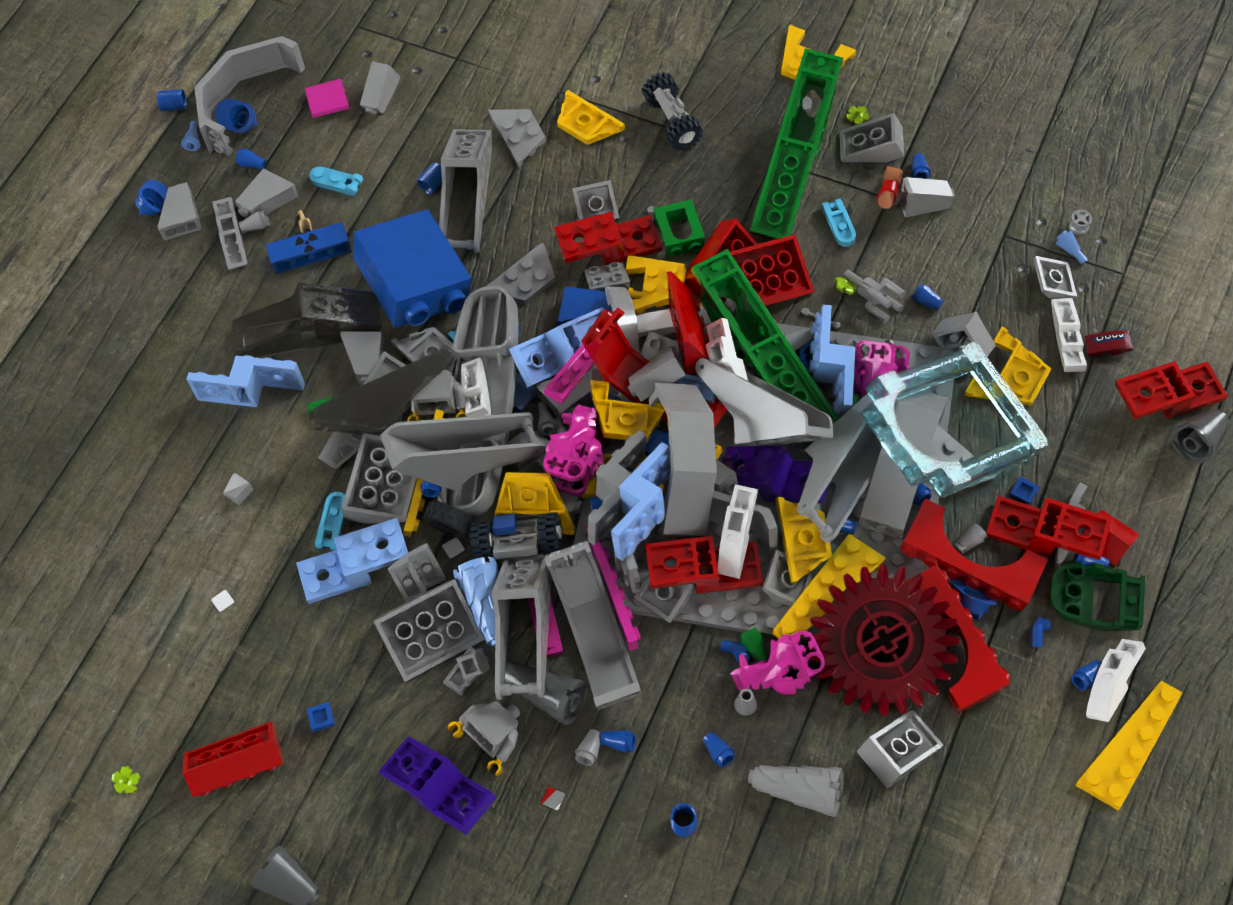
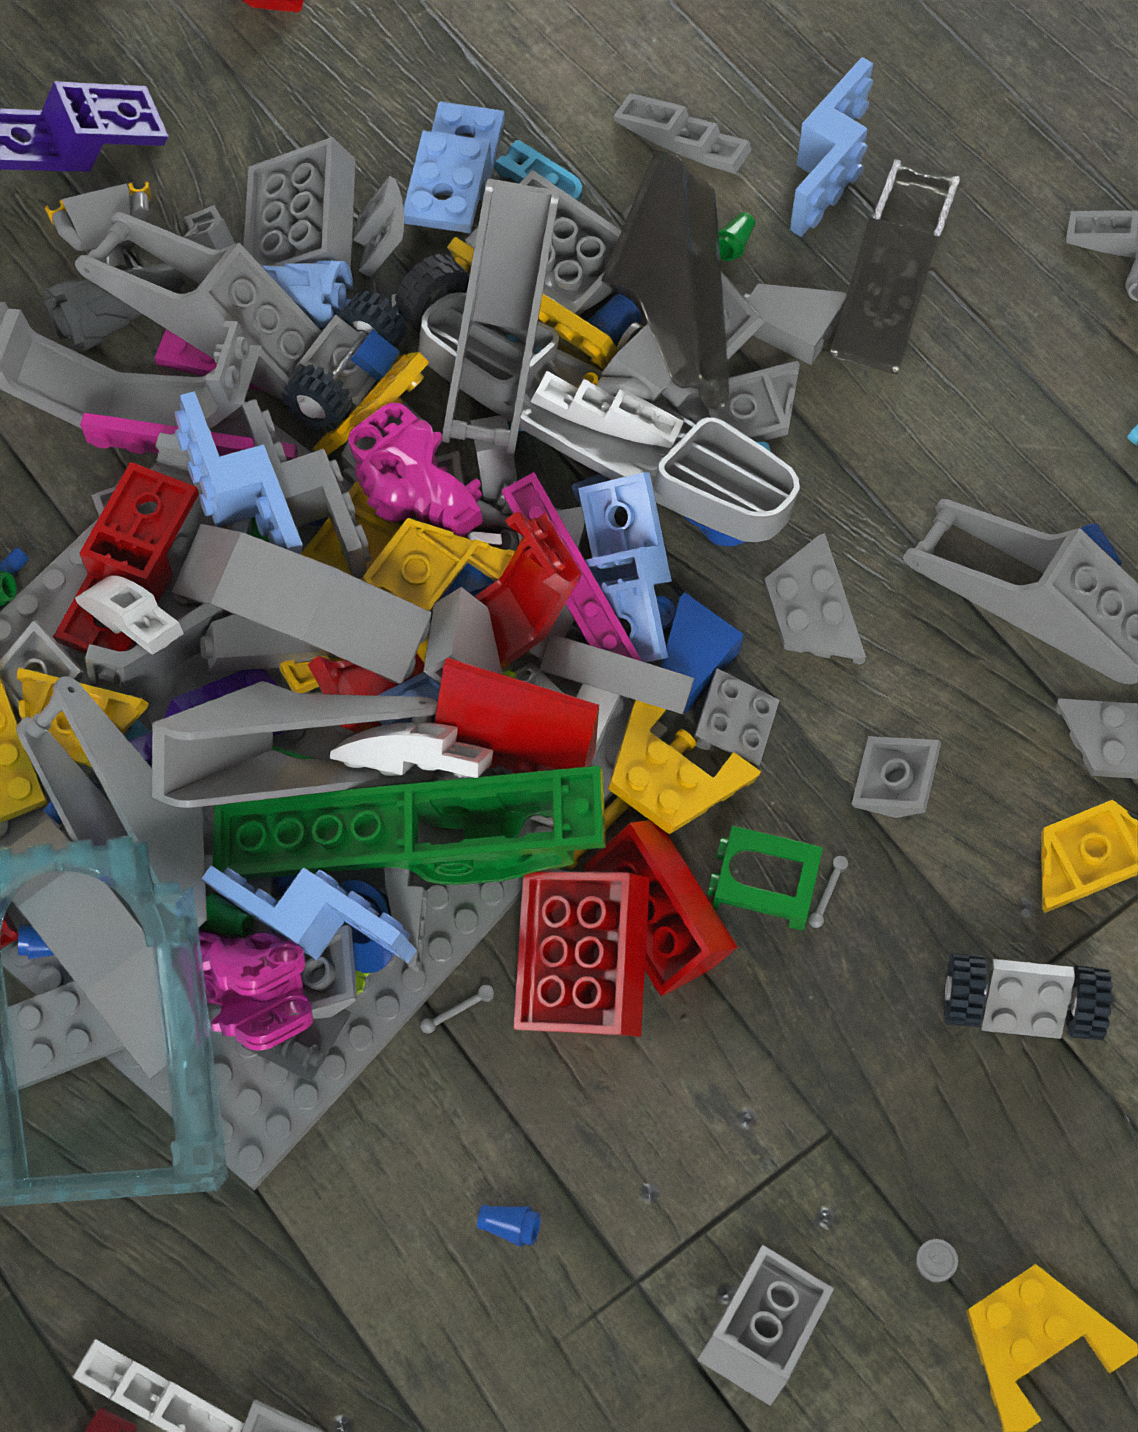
camera: 115 degrees right, 5 degrees up
white sticker [211,590,234,612] -> none
light grey slope [223,473,253,505] -> none
blue brick [266,222,352,275] -> none
tan hand [298,210,312,233] -> none
blue plate [307,702,335,733] -> none
blue brick [353,209,472,328] -> none
red bracket [554,211,663,265] -> none
green piece [750,48,843,240] -> none
medium azure plate [821,198,856,247] -> none
lime plant [834,277,857,296] -> none
light grey plant [844,269,906,323] -> none
lime plant [846,106,870,125] -> none
nougat piece [877,166,903,209] -> none
light grey slope [899,177,955,218] -> none
blue cone [911,153,931,179] -> none
blue cone [912,284,944,311] -> none
light grey brick [932,312,996,363] -> none
yellow wing [964,327,1051,406] -> none
none -> blue cone [477,1204,541,1247]
none -> light grey slope [613,93,751,174]
none -> light grey piece [617,322,643,351]

